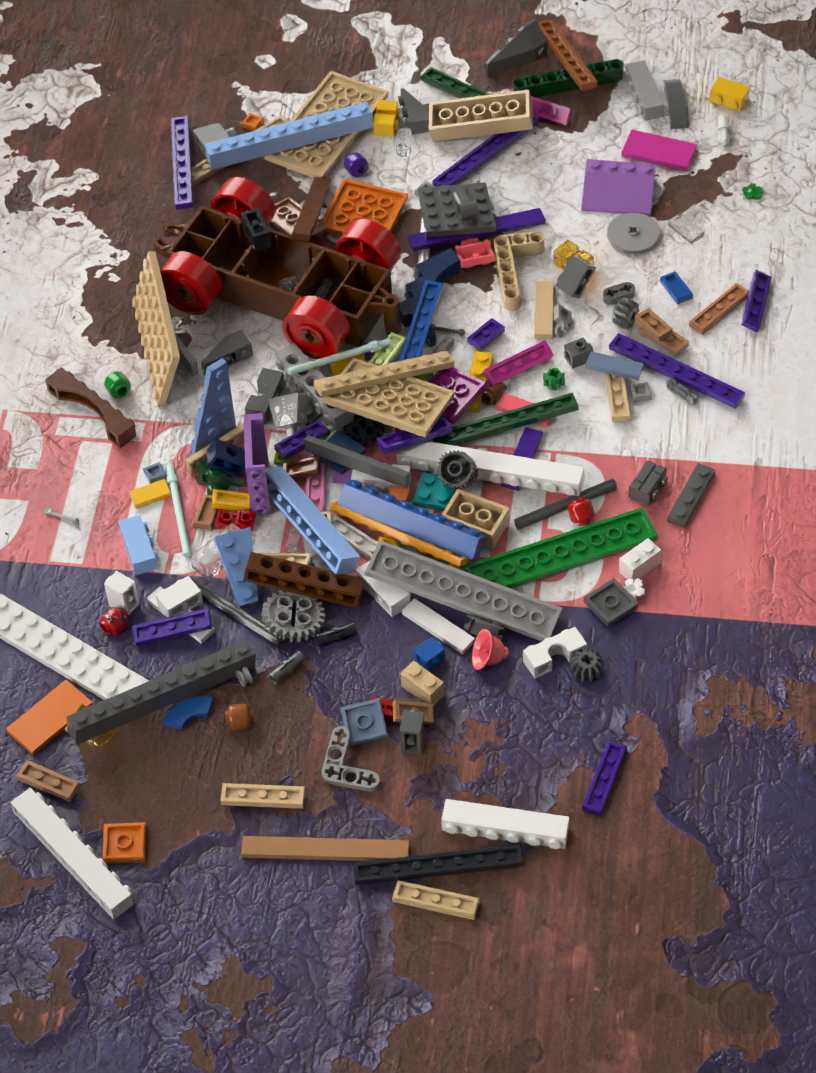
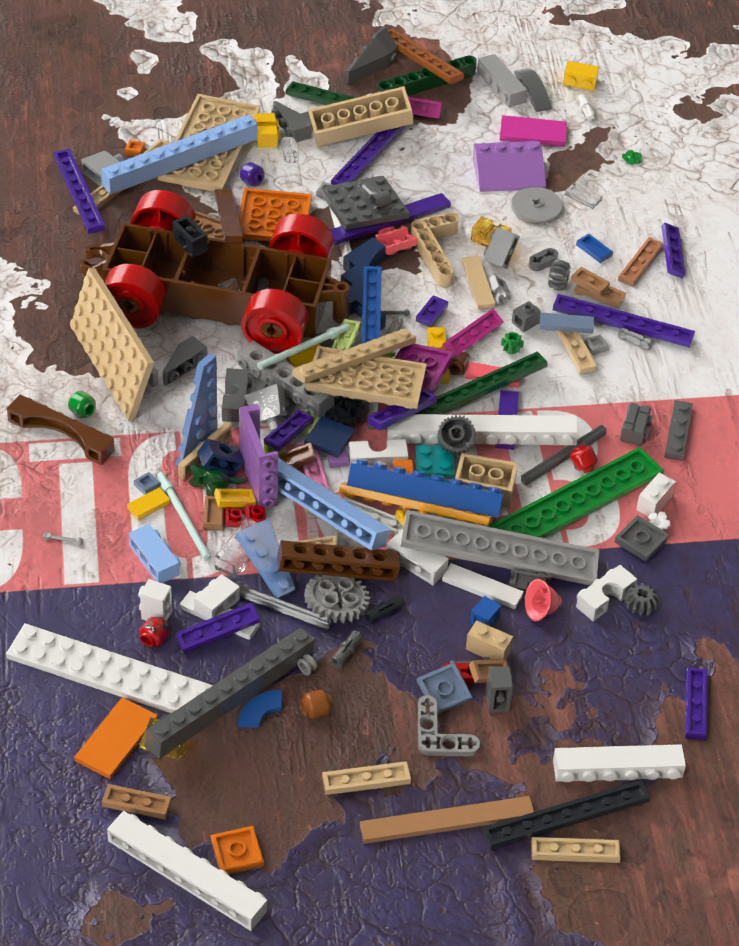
camera: 20 degrees left, 5 degrees down
dark grey tile [305,435,409,488] -> none

